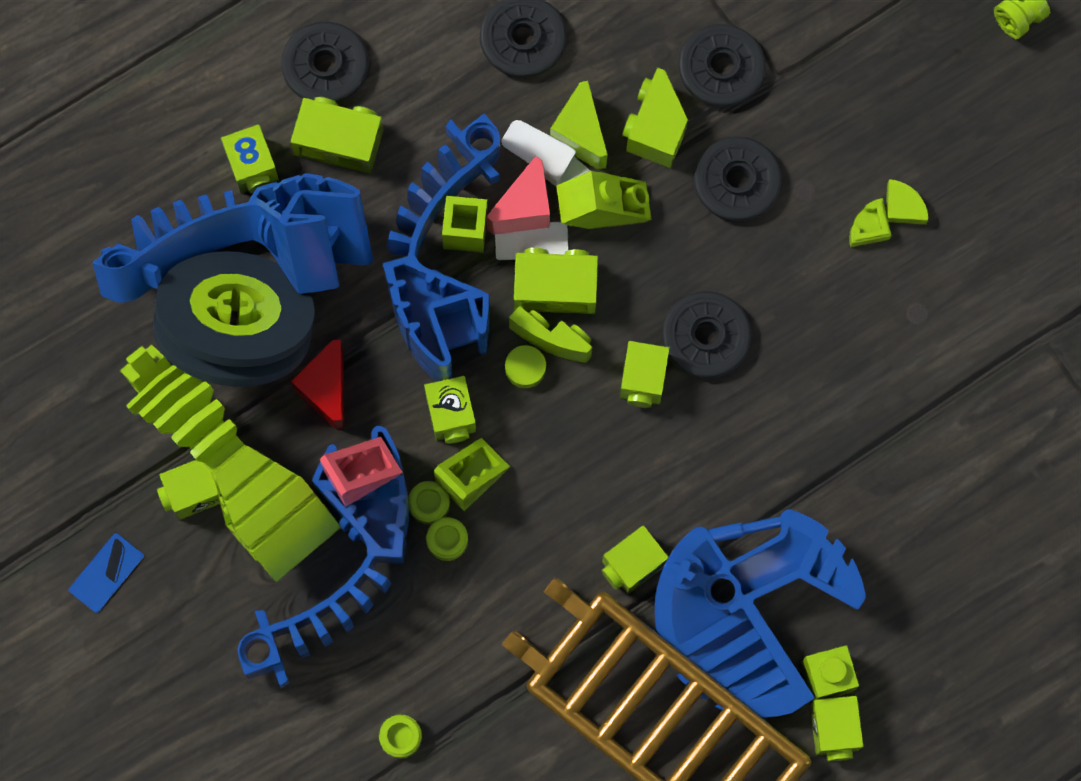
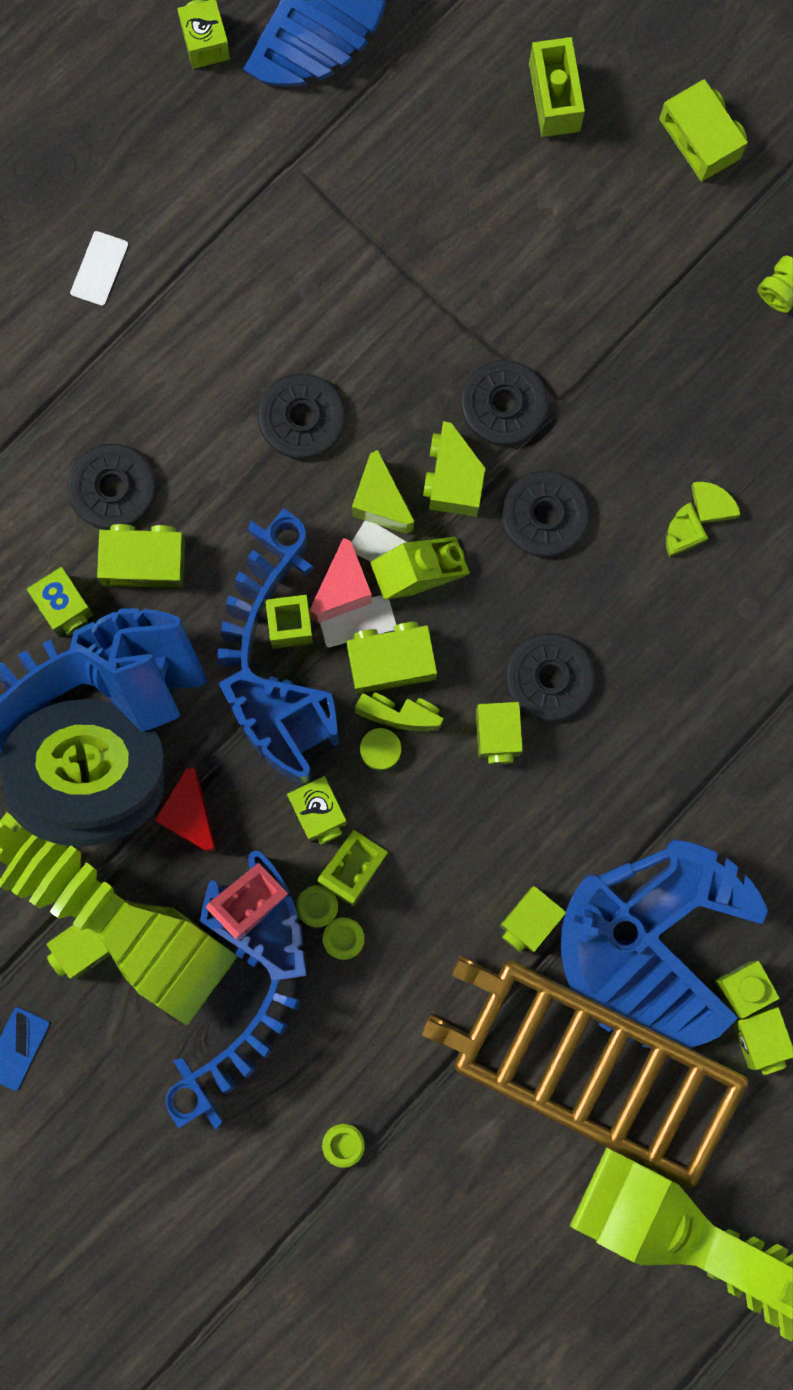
camera: 15 degrees left, 5 degrees up
white sticker [501,120,576,181] -> none

